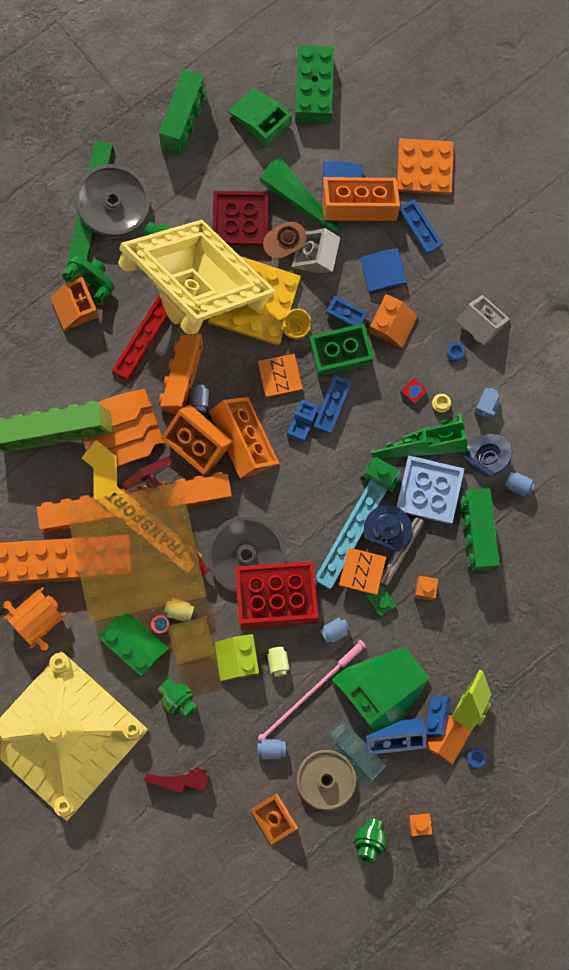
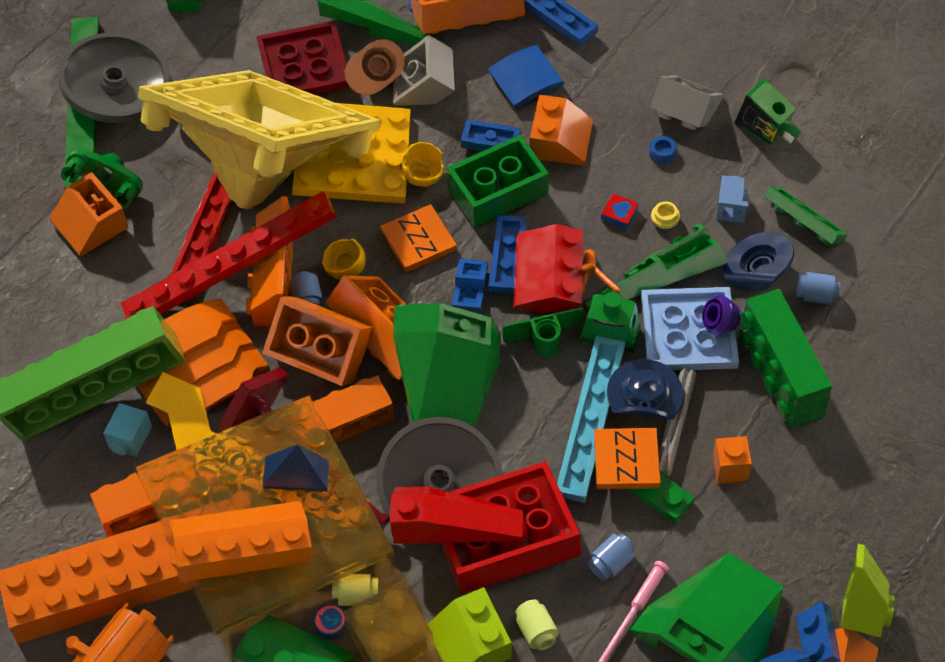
camera: 10 degrees left, 20 degrees down
none -> medium azure brick [103,403,152,457]
none -> red plate [121,191,337,319]
none -> orange slope [171,501,312,583]
none -> dark blue slope [263,444,329,492]
none -> yellow hair [322,238,366,280]
none -> red wedge [390,486,523,544]
none -> green wedge [393,303,501,428]
none -> green piece [502,308,583,357]
none -> red slope [513,224,583,316]
none -> orange plant [581,249,620,296]
none -> dark purple cone [702,295,741,336]
none -> green torso [734,78,802,145]
none -> green plate [764,187,848,245]

